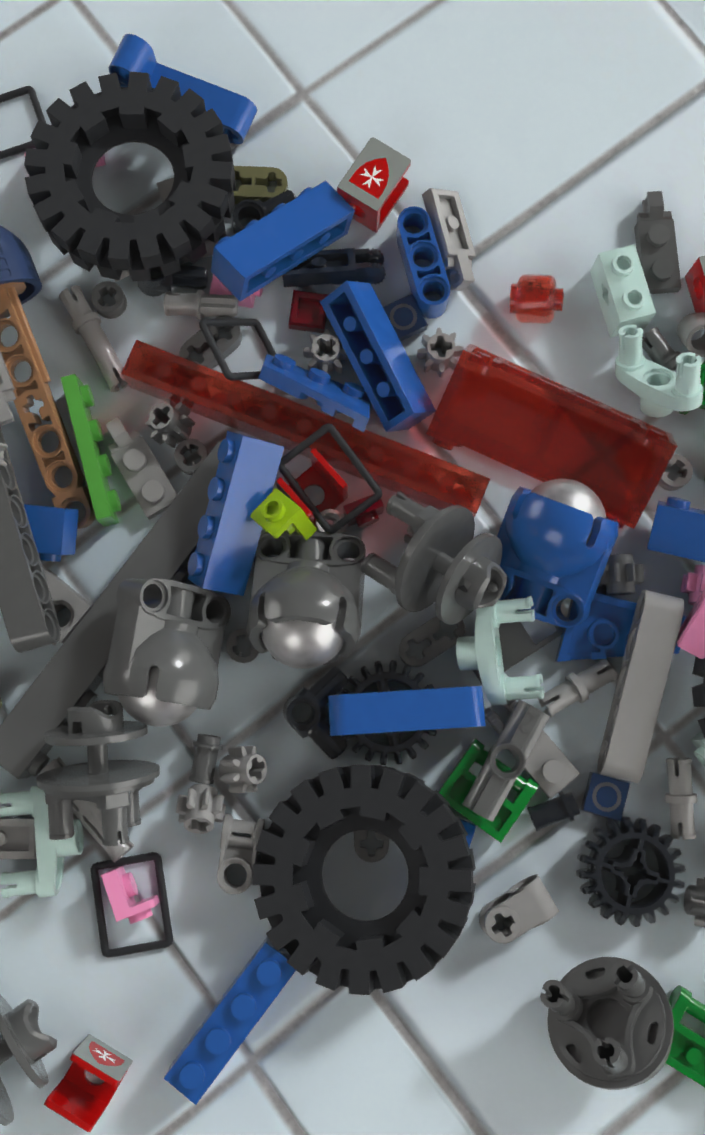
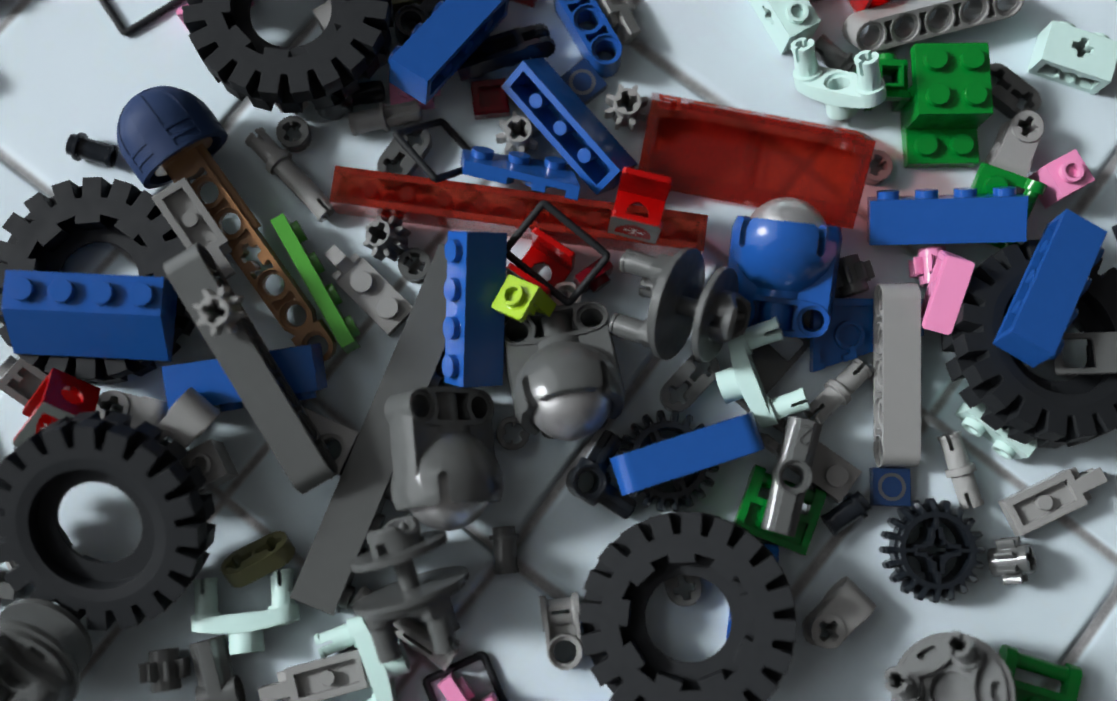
camera: 20 degrees left, 0 degrees up
light grey gear [176,784,226,834] -> none
light grey gear [219,746,267,793] -> none
clear red head [510,274,564,324] -> none
none -> red piece [607,167,673,244]

